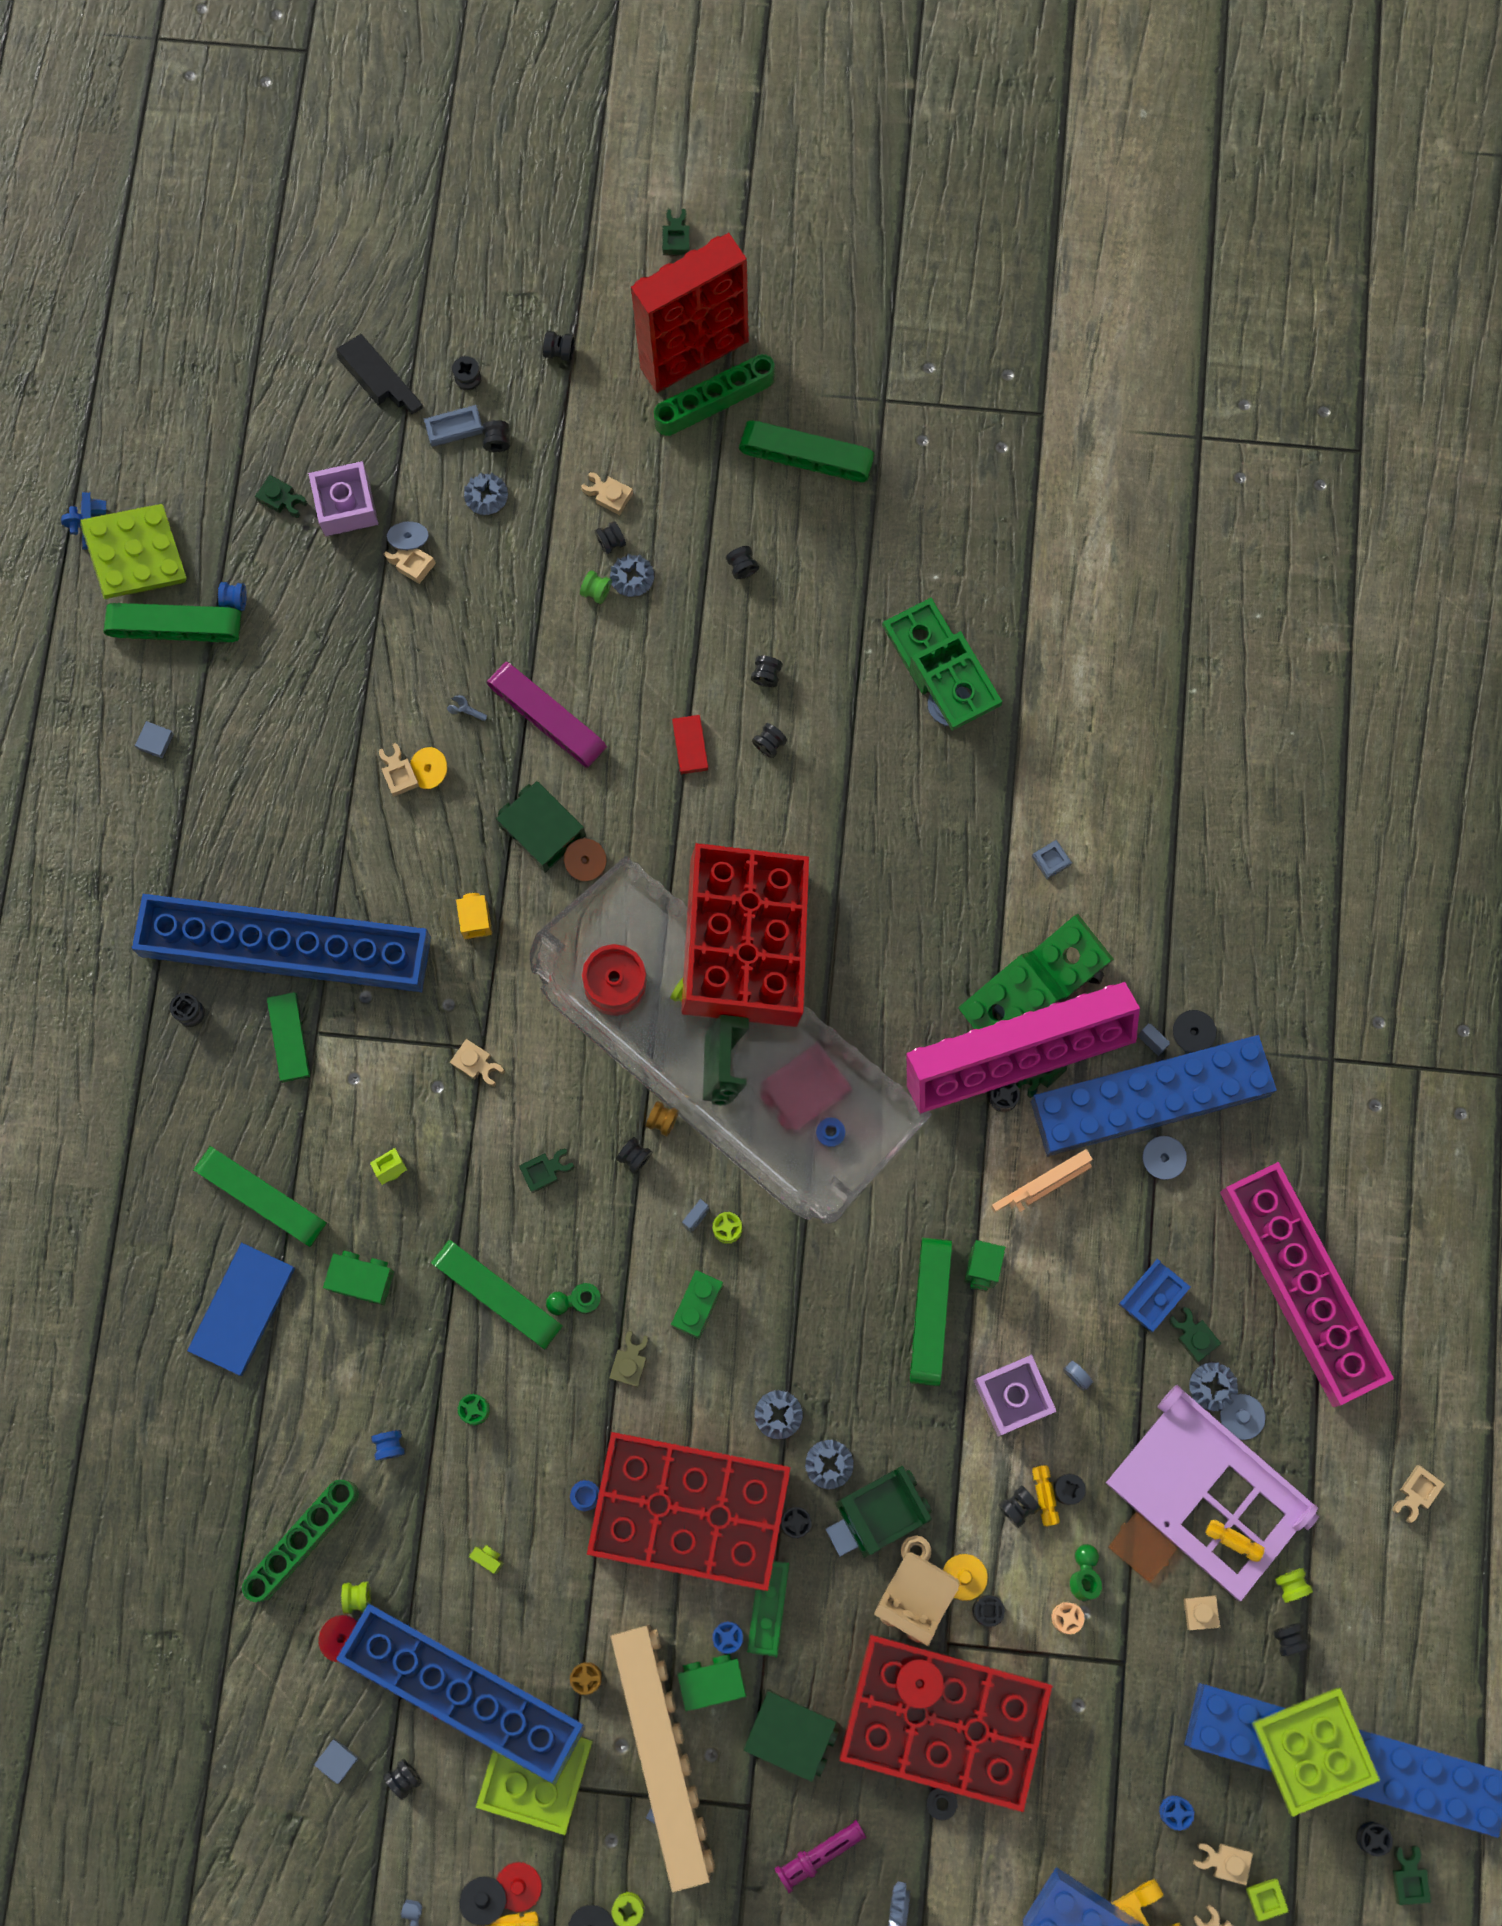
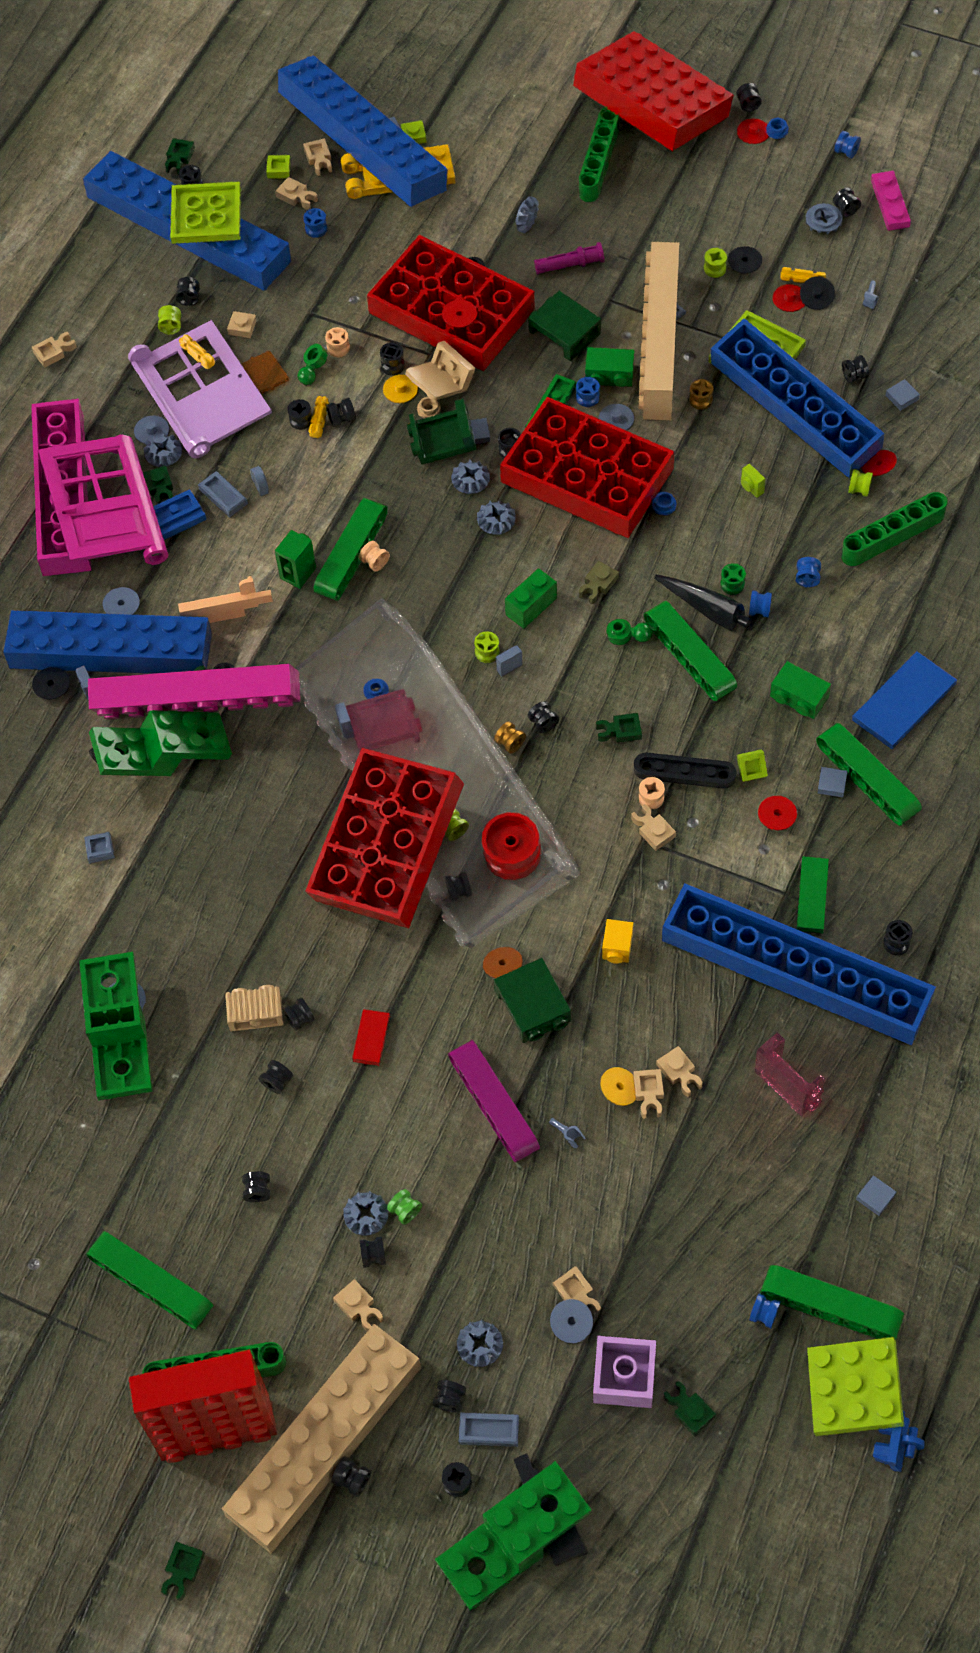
camera: 160 degrees left, 15 degrees down
dark green panel [703,1014,749,1106] -> none
lavender brick [974,1355,1057,1437] -> none
none -> dark pink door [38,435,168,565]
none -> sand blue tile [198,471,248,518]
none -> tan brick [222,1324,421,1554]
none -> tan brick [225,985,284,1032]
none -> sand blue tile [335,702,354,739]
none -> light nougat wheel [359,541,390,572]
none -> green bracket [435,1461,592,1611]
none -> black wheel [445,871,472,902]
none -> sand blue piece [599,404,634,430]
none -> black plate [633,752,737,789]
none -> light nougat wheel [639,777,665,810]
none -> black piece [654,574,751,631]
none -> tan plate [656,1046,702,1097]
none -> blue wheel [749,590,772,618]
none -> clear pink panel [754,1032,825,1116]
none -> red piece [758,796,797,830]
none -> sand blue tile [817,767,847,797]

